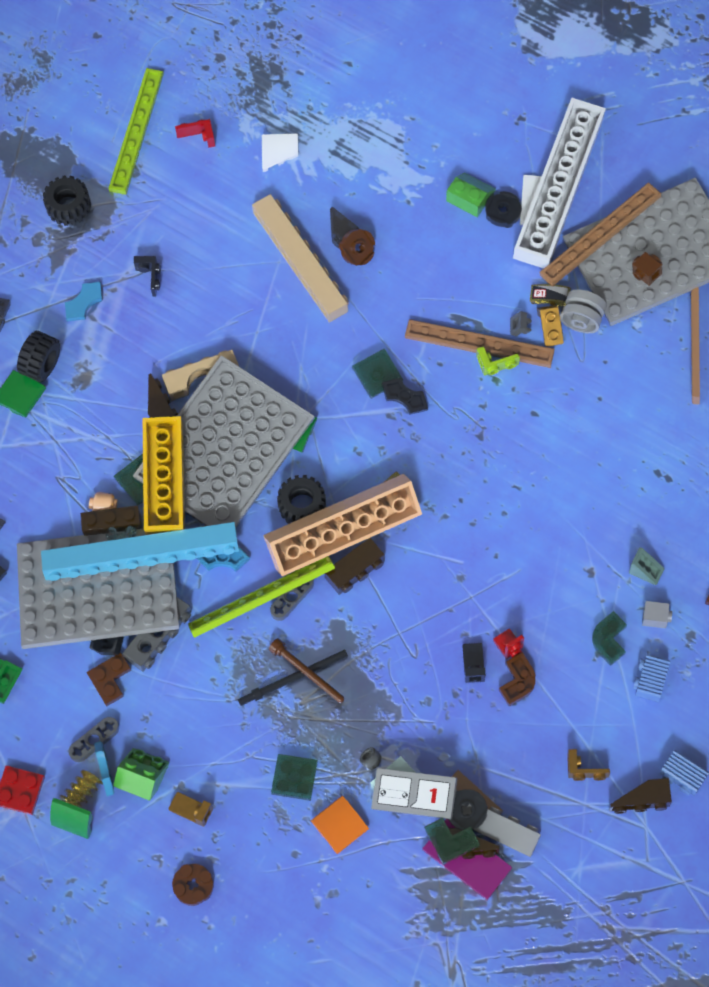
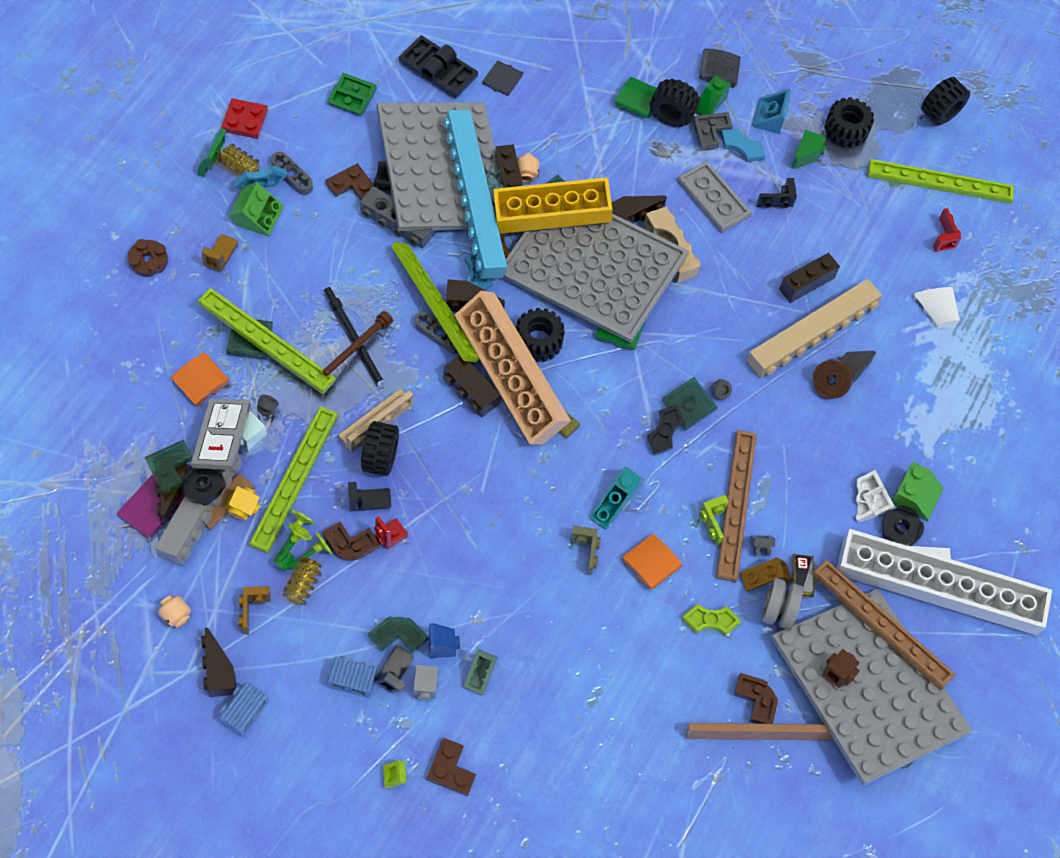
camera: 75 degrees right, 5 degrees down
none -> light nougat head [158,595,191,628]
none -> lime tile [198,287,336,395]
none -> yellow brick [224,486,260,521]
none -> lime tile [249,406,339,554]
none -> plant [273,510,332,571]
none -> clear yellow piece [283,557,322,606]
none -> tan fence [338,388,414,452]
none -> black tyre [361,421,399,476]
none -> black bracket [374,645,414,693]
none -> blue slope [428,623,460,658]
none -> dark brown slope [446,279,505,311]
none -> olive bracket [570,526,601,575]
none -> teal slope [590,467,645,529]
none -> orange slope [622,534,682,590]
none -> light grey tile [677,161,752,233]
none -> lime tile [682,604,742,637]
none -> dark grey plate [692,112,733,150]
none -> green slope [695,75,731,115]
none -> dark grey tile [710,379,732,400]
none -> reddish brown plate [734,673,778,724]
none -> dark azure slope [753,88,792,134]
none -> dark brown brick [779,252,840,303]
none -> green slope [791,130,827,169]
none -> white slope [856,470,896,522]
none -> black tyre [921,77,970,125]

